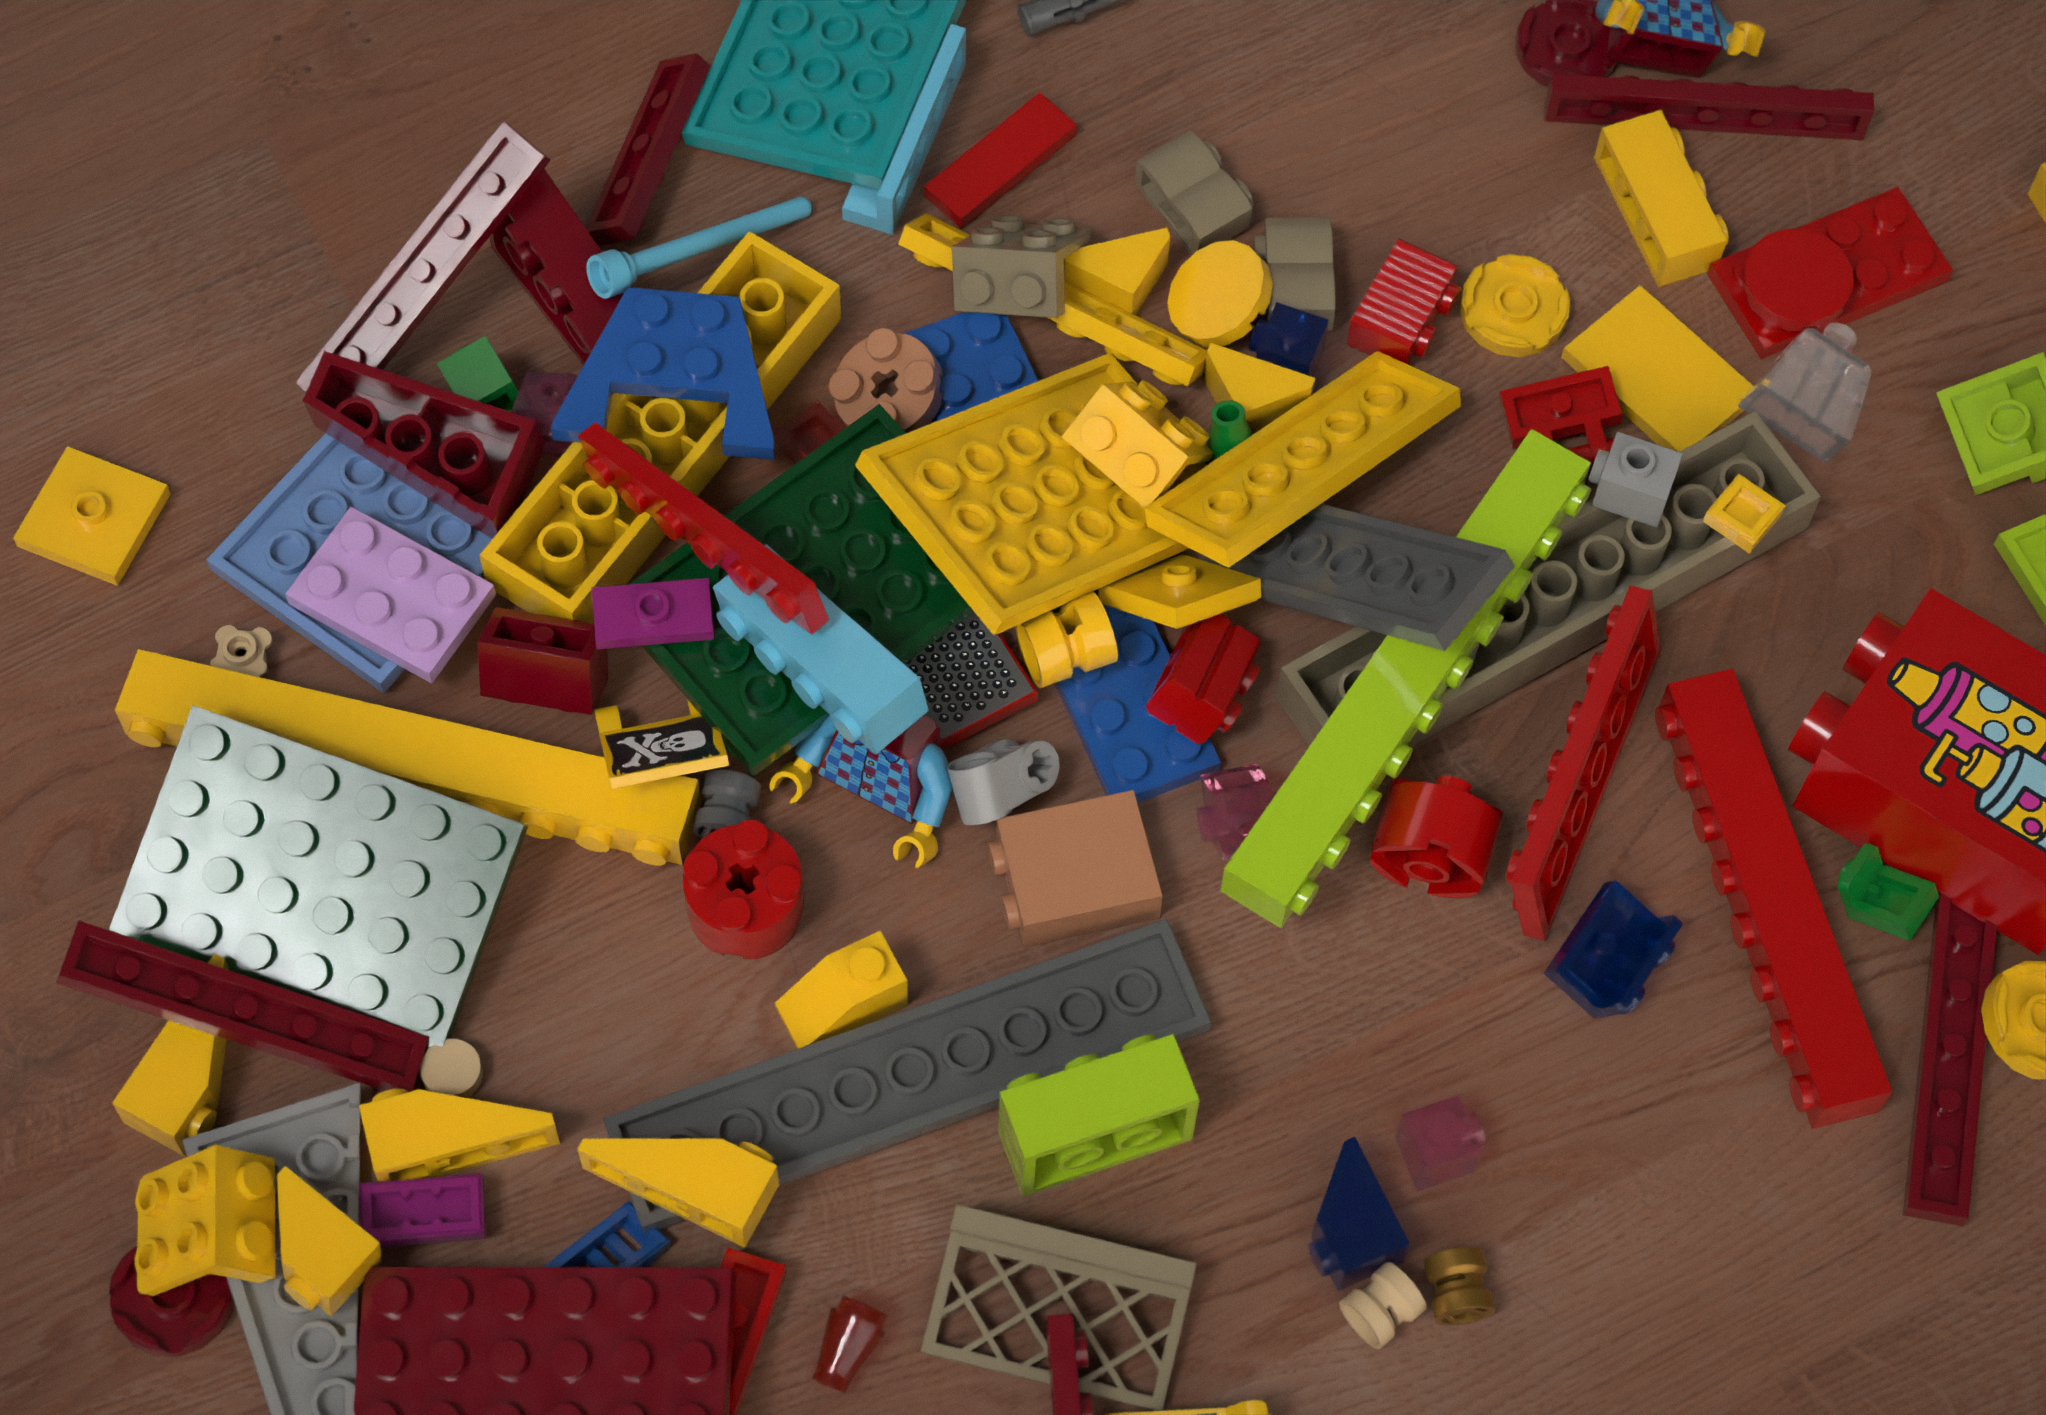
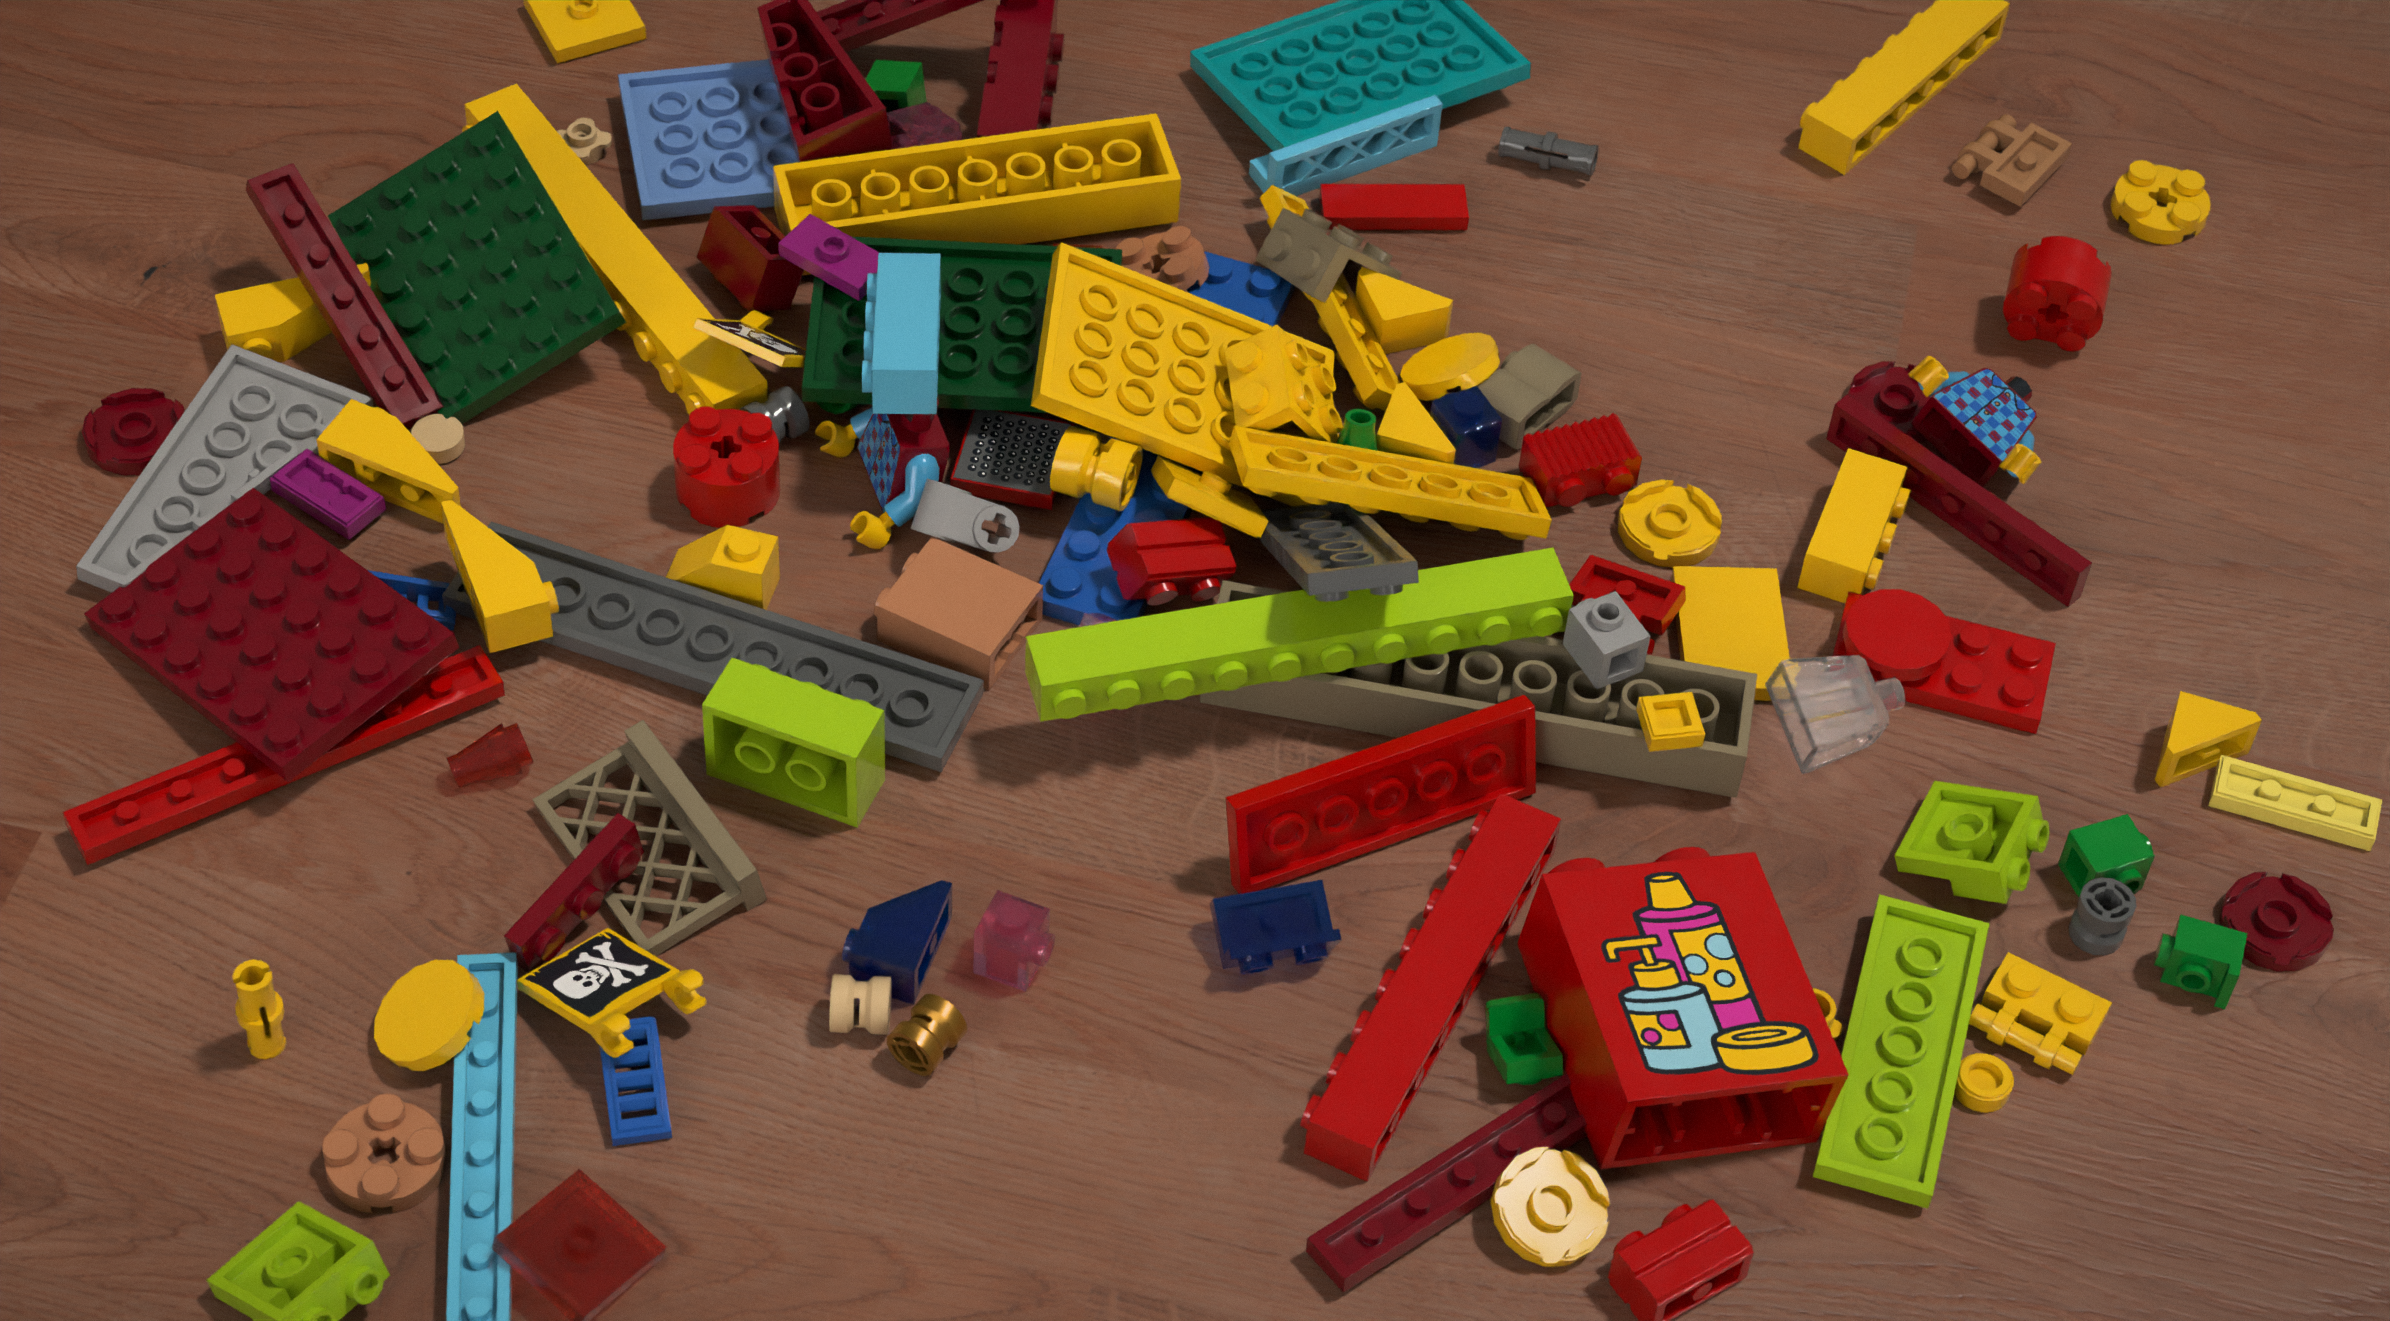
camera: 40 degrees right, 15 degrees down
yellow bracket [135,1145,276,1296] -> none
yellow slope [277,1166,381,1317] -> none
lavender plate [285,507,496,683] -> none
blue wing [551,287,775,460] -> none
red plate [578,422,829,635] -> none
dark red plate [586,53,711,245] -> none
medium azure piece [586,197,812,299] -> none
dark tan brick [1134,130,1254,255] -> none
red brick [1370,776,1503,898] -> none

